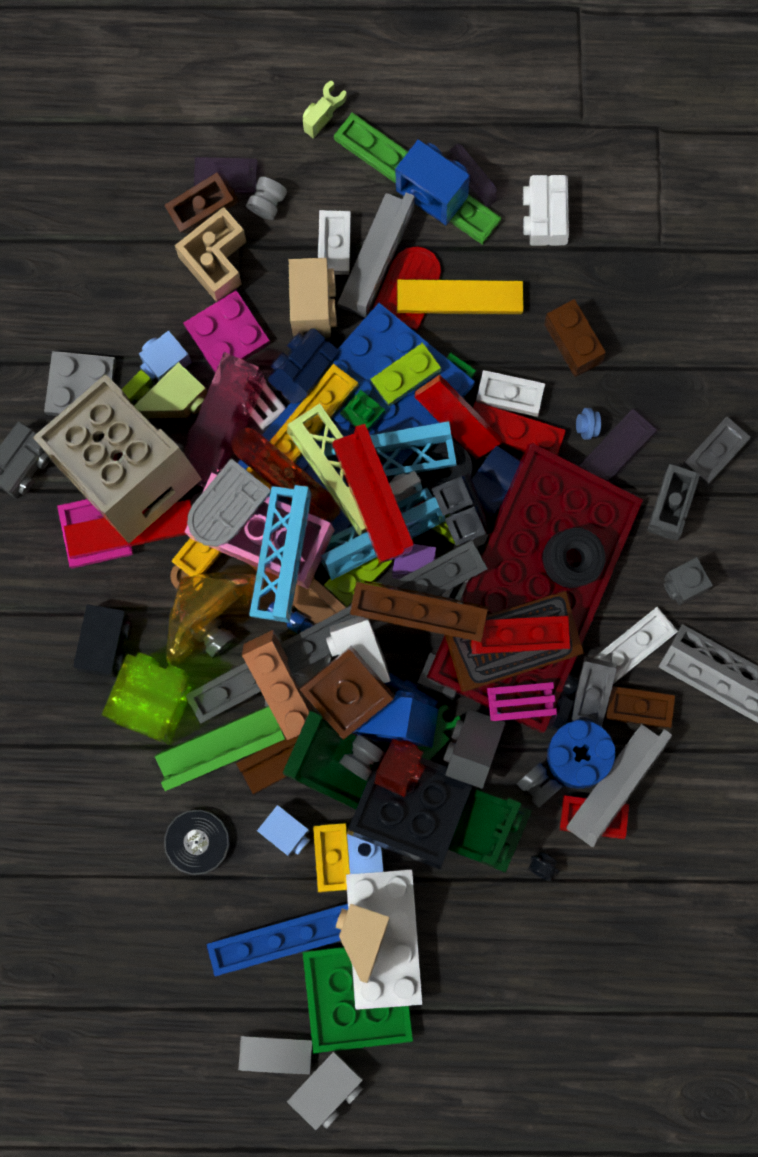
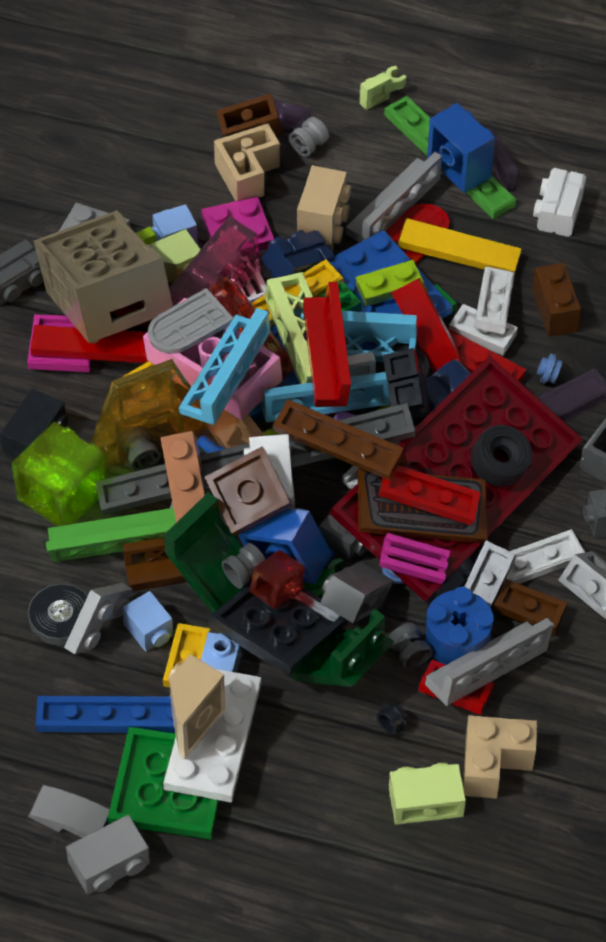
camera: 10 degrees right, 25 degrees down
white plate [318,210,351,275] -> none
none -> light grey plate [64,583,133,654]
none -> yellowish green brick [389,763,466,825]
none -> tan brick [463,715,537,799]
none -> white tile [474,267,515,334]

